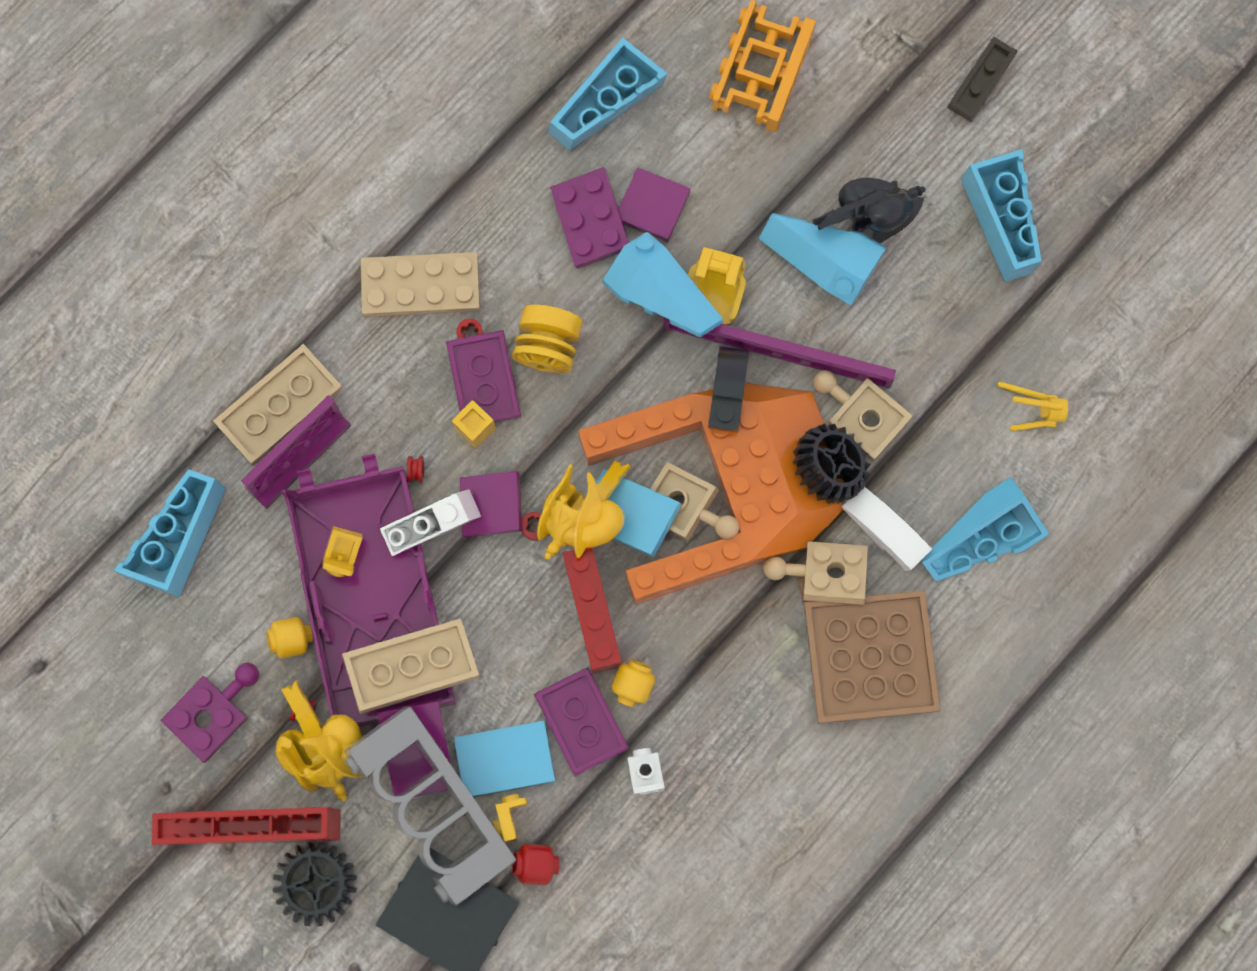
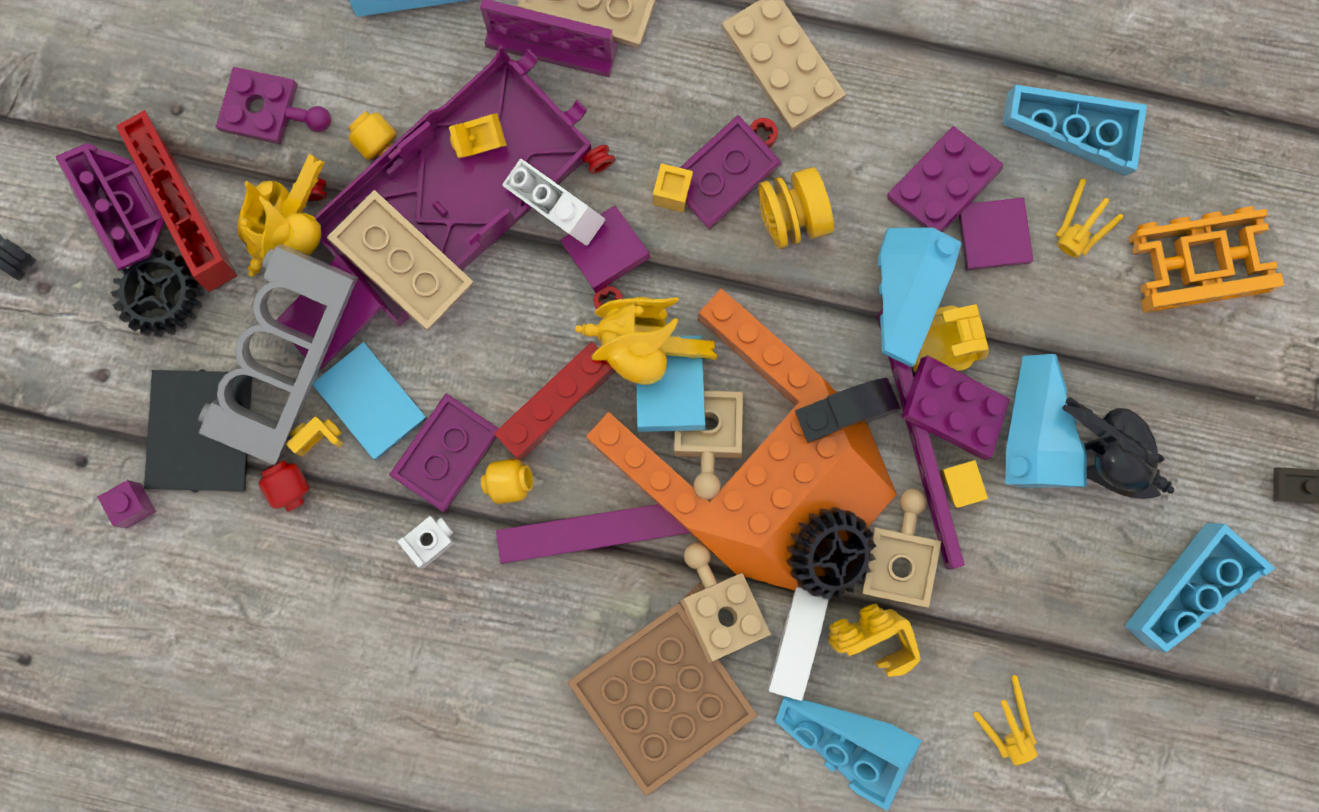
camera: 60 degrees right, 5 degrees up
none -> magenta wedge [55,143,165,271]
none -> magenta tile [496,504,690,564]
none -> yellow piece [827,604,920,677]
none -> magenta plate [901,355,1010,460]
none -> yellow panel [940,460,988,508]
none -> yellow plant [1055,178,1124,258]

